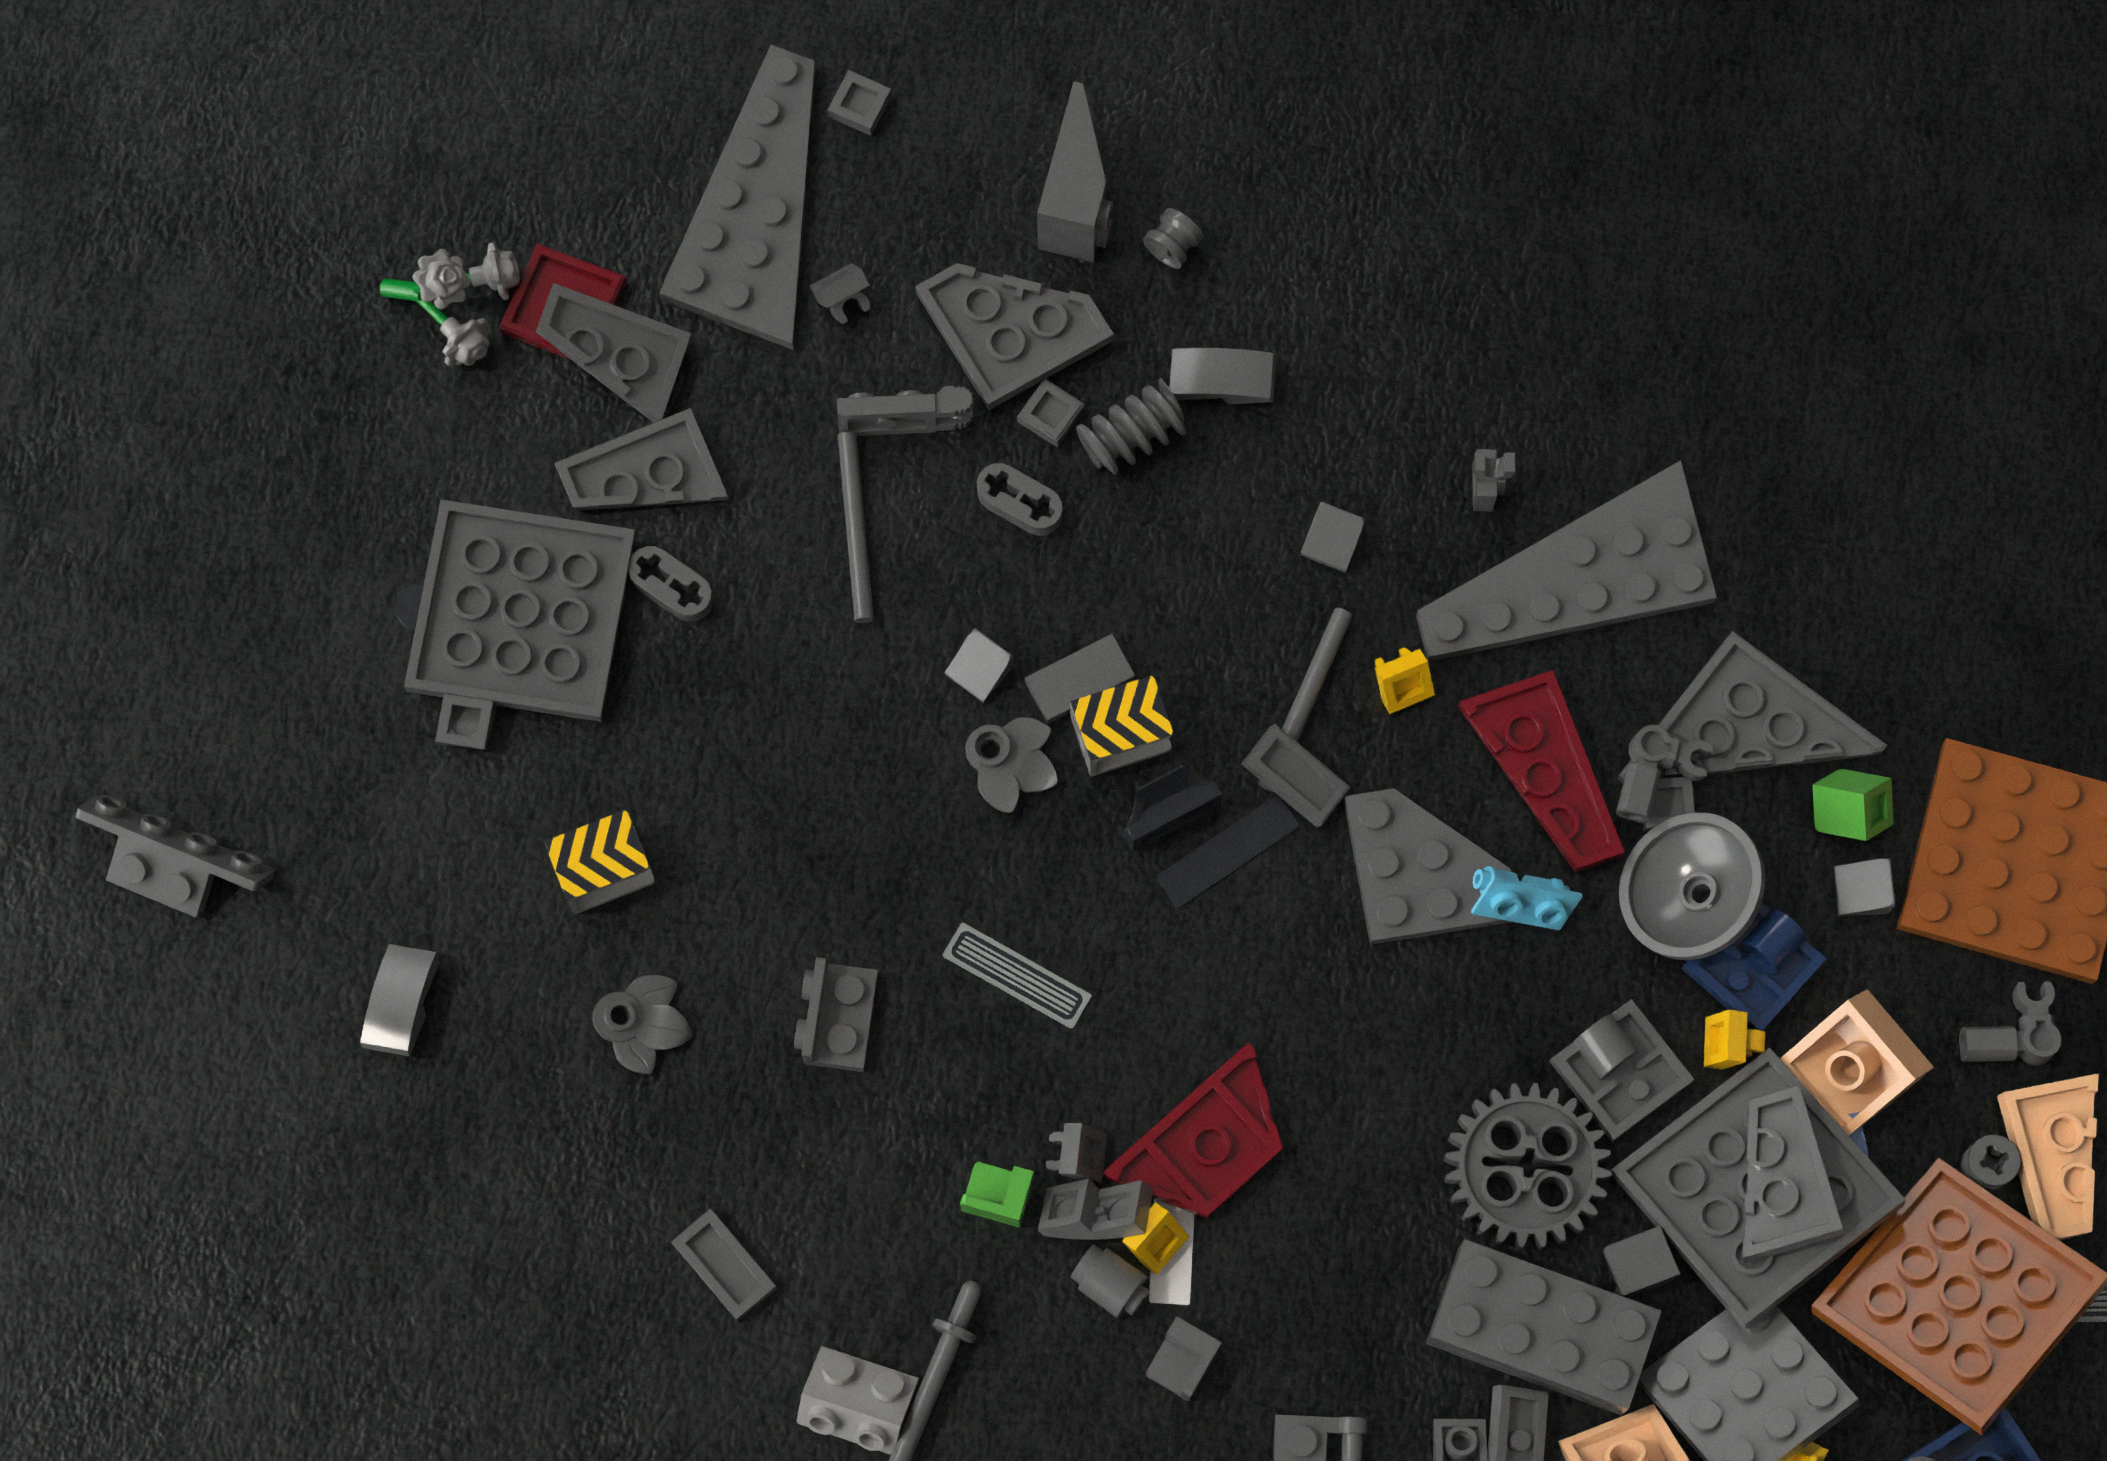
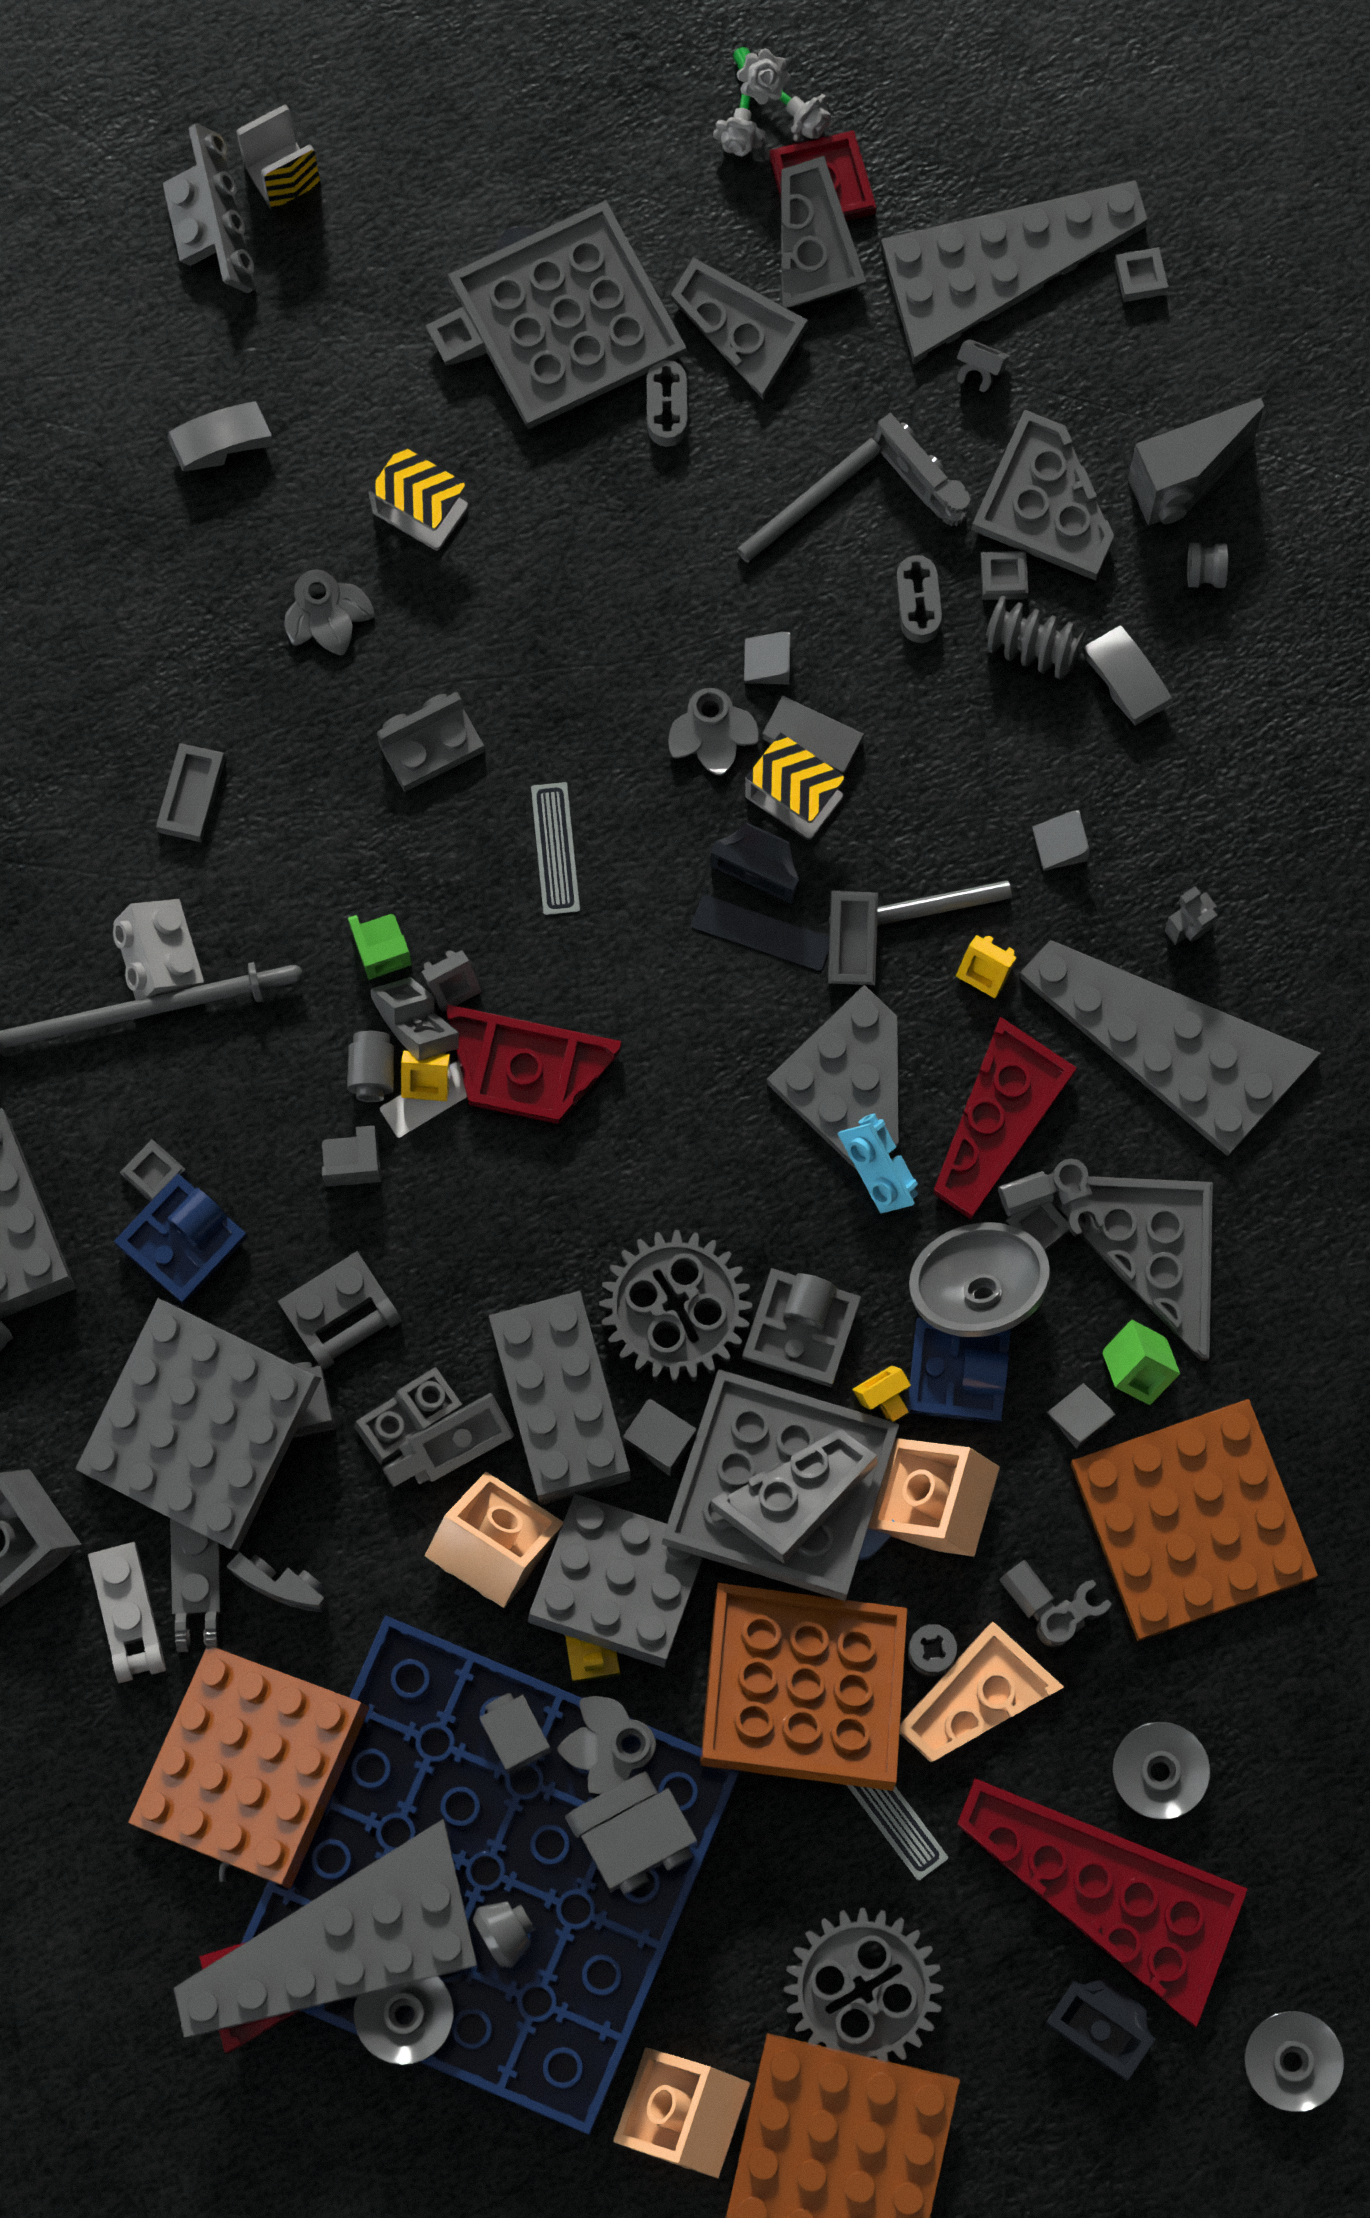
camera: 55 degrees right, 0 degrees up
none -> light grey piece [236,105,321,210]

